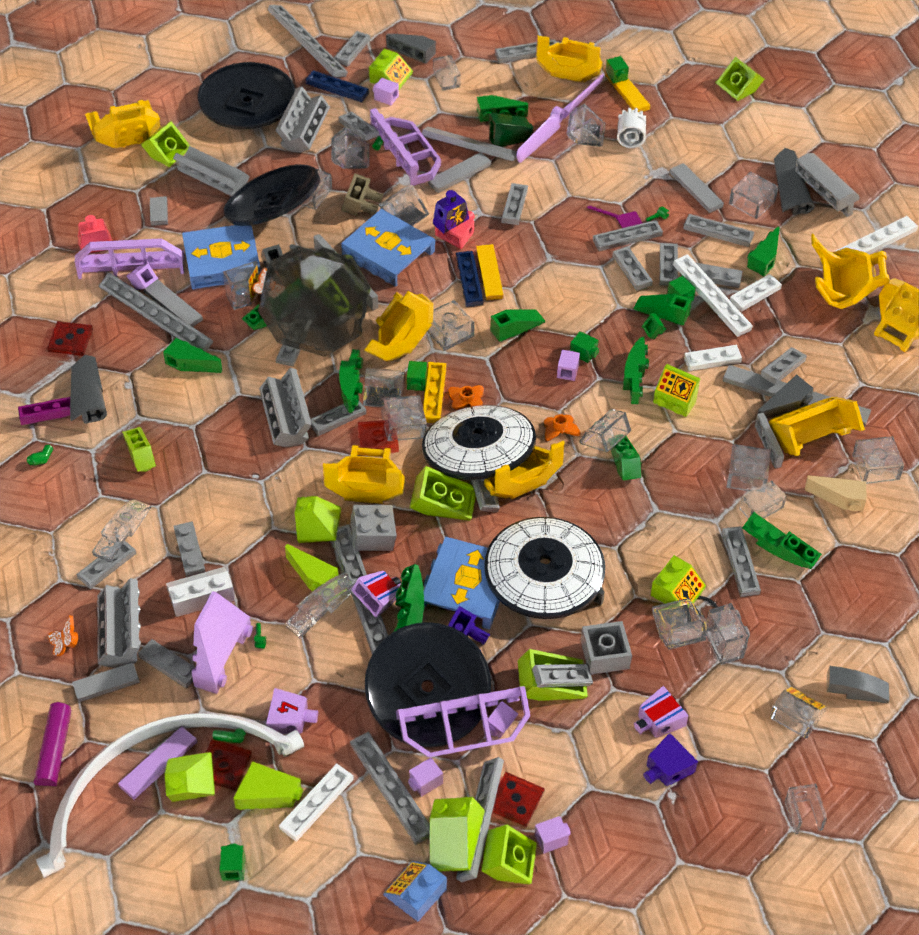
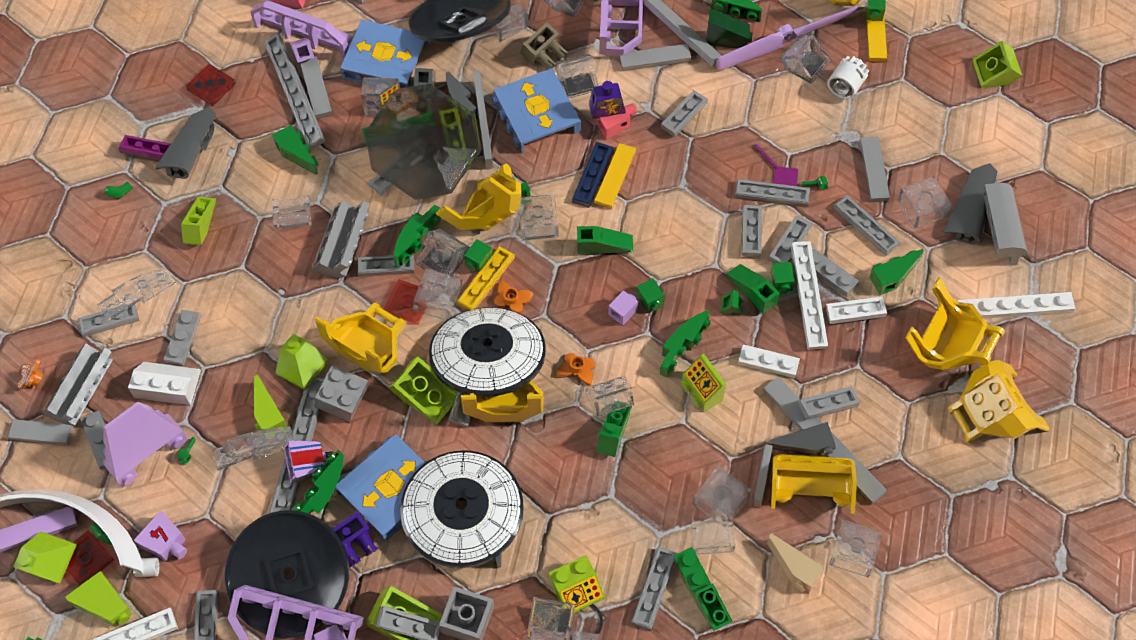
camera: 30 degrees right, 10 degrees up
none -> clear plate [273,196,312,229]

